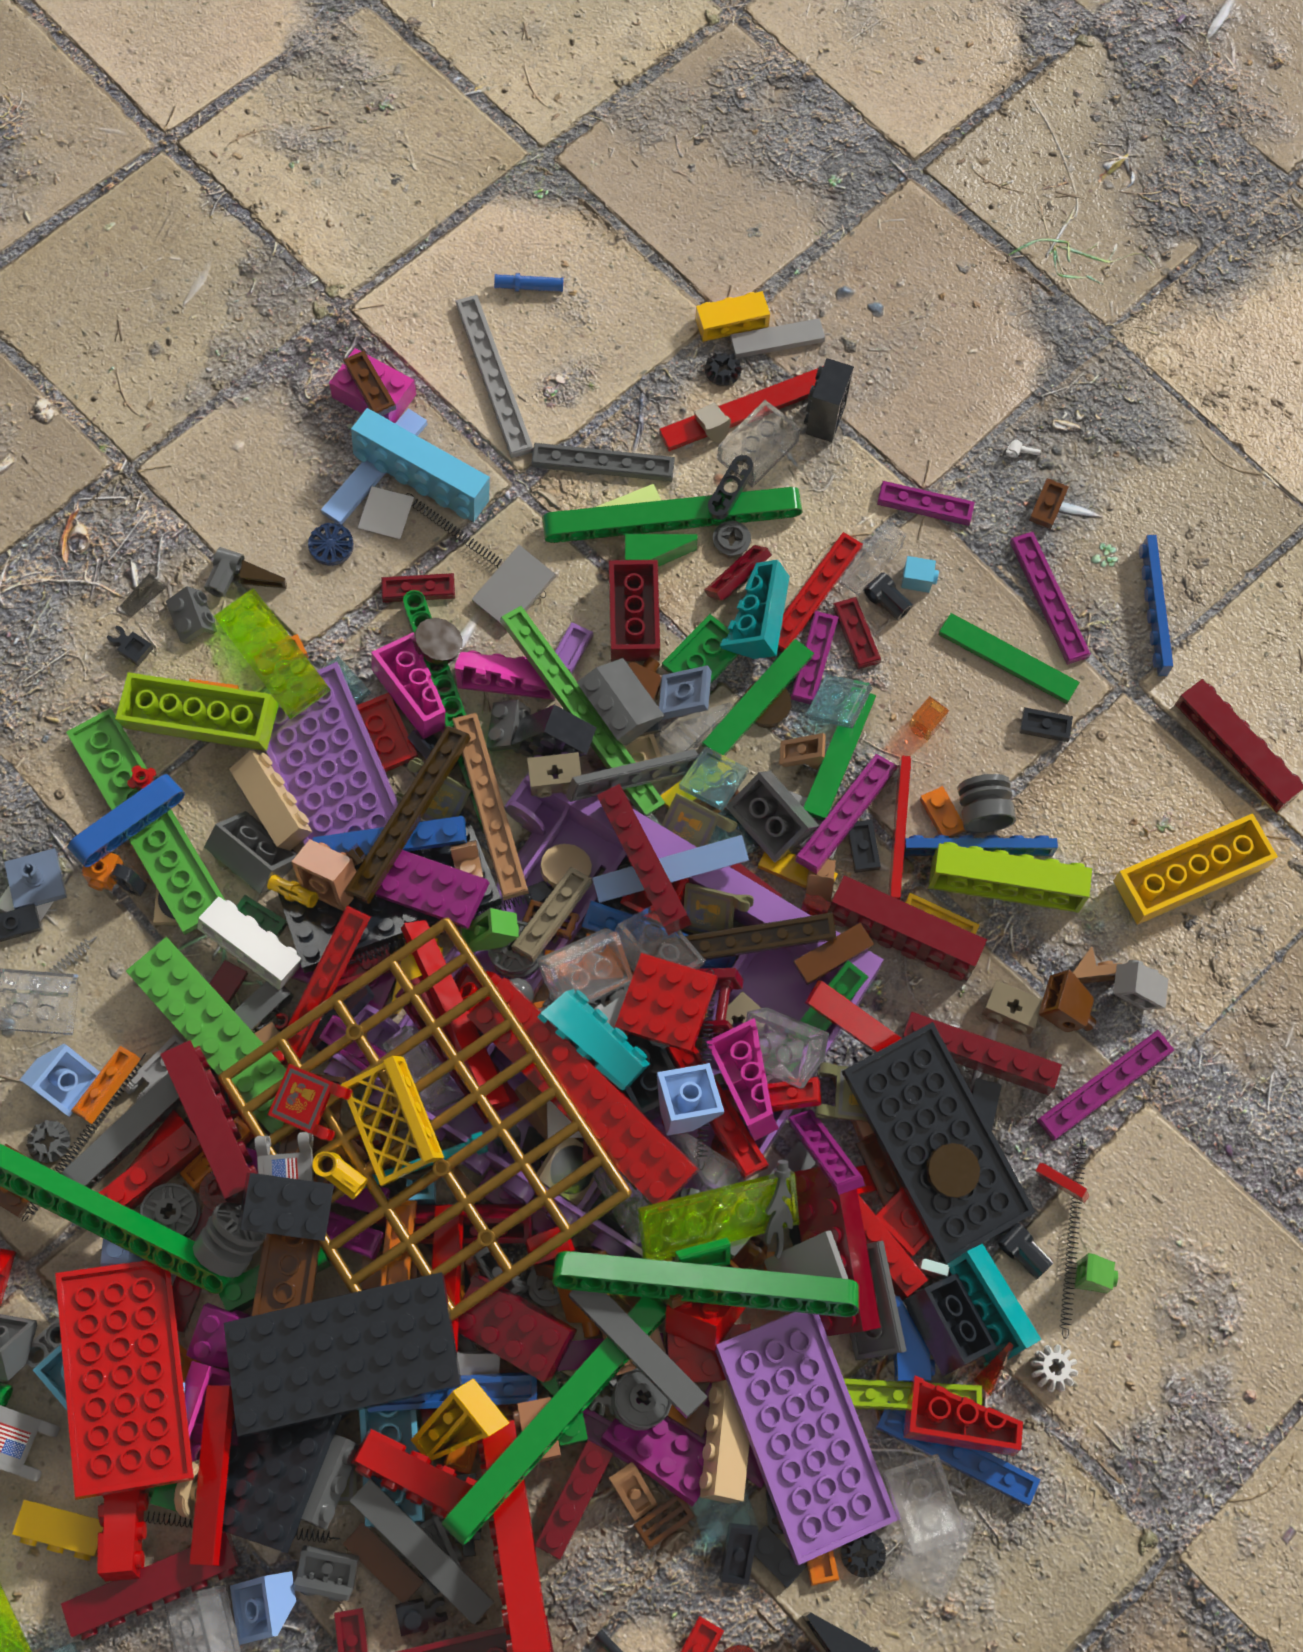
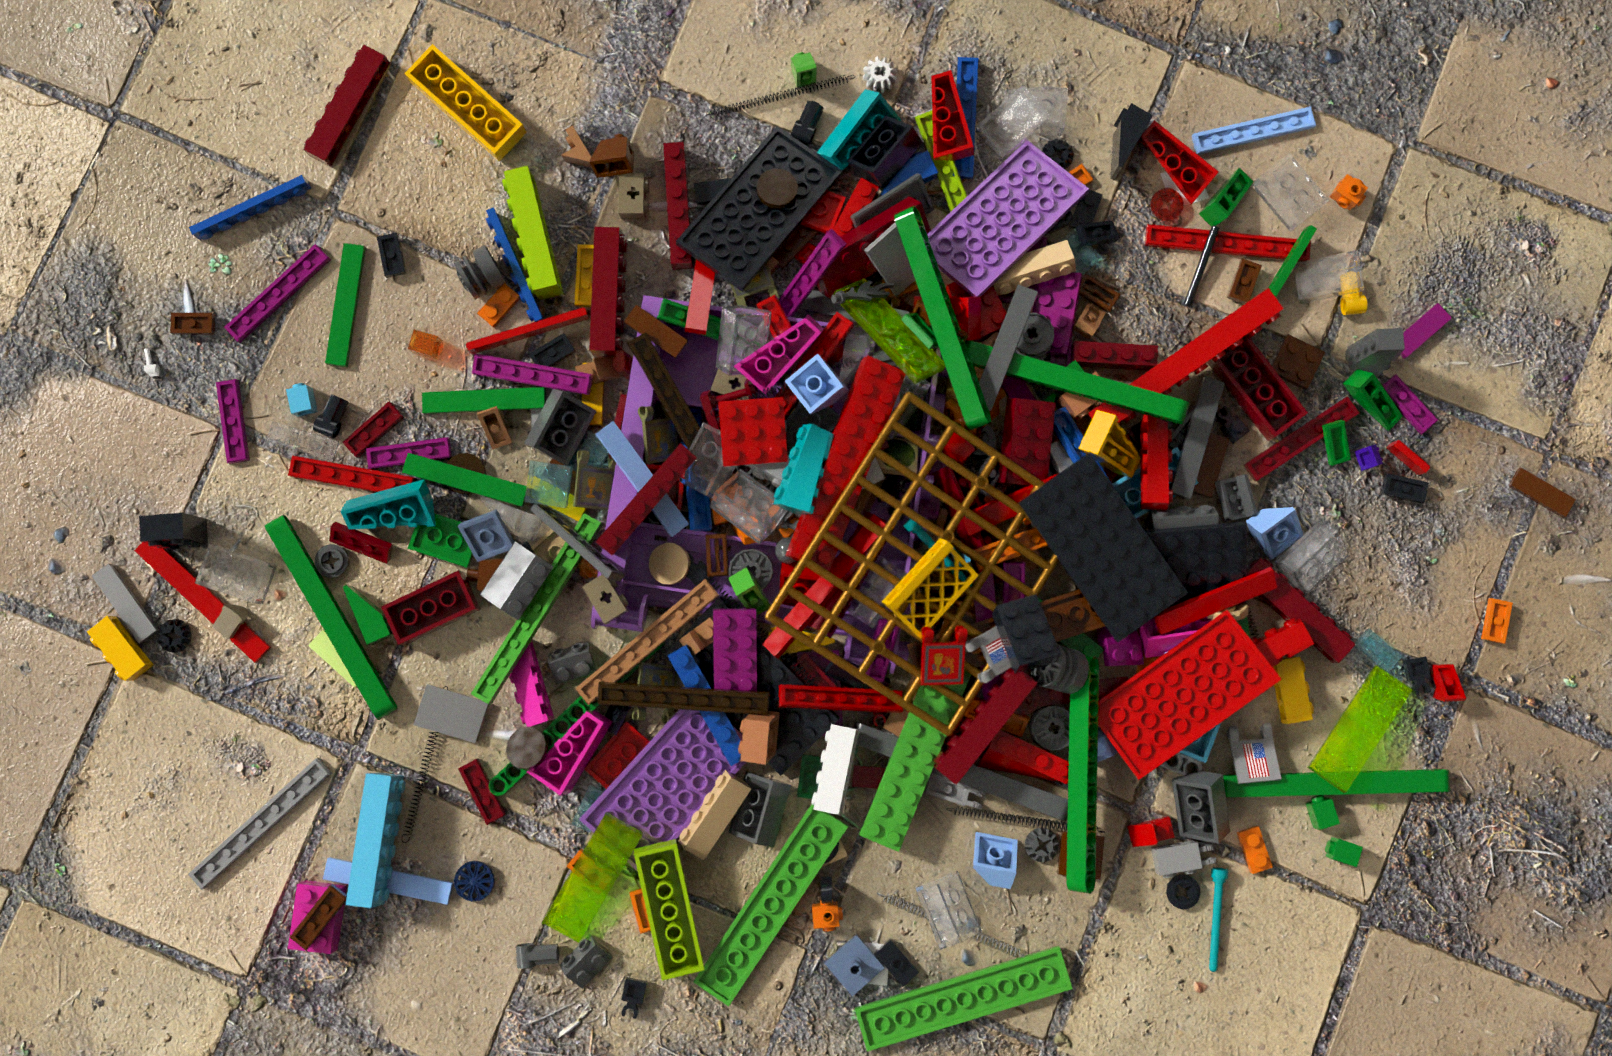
camera: 110 degrees left, 15 degrees up
blue beam [67,774,185,867] -> none
orange tile [71,1046,140,1124] -> none
clear smoke piece [119,573,168,617] -> none
red plate [127,765,156,791] -> none
dark brown piece [239,560,287,589] -> none
yellow pin [267,875,318,908] -> none
yellow piece [312,1152,368,1199] -> none
dark brown piece [344,843,366,866] -> none
white sticker [358,486,414,539] -> none
blue pin [494,273,564,292] -> none
black brick [511,704,597,757] -> none
dark tan tile [511,867,593,962] -> none
dark grey tile [531,443,675,482] -> none
medium lavender tile [555,622,593,674] -> none
black beam [708,455,754,520] -> none
clear light blue plate [806,674,872,728] -> none
light aqua tile [918,1258,949,1280] -> none
clear red piece [974,1342,1013,1396] -> none
red tile [1035,1162,1089,1204] -> none
magenta tile [1036,1030,1174,1141] -> none
light grey brick [1114,960,1168,1010] -> none

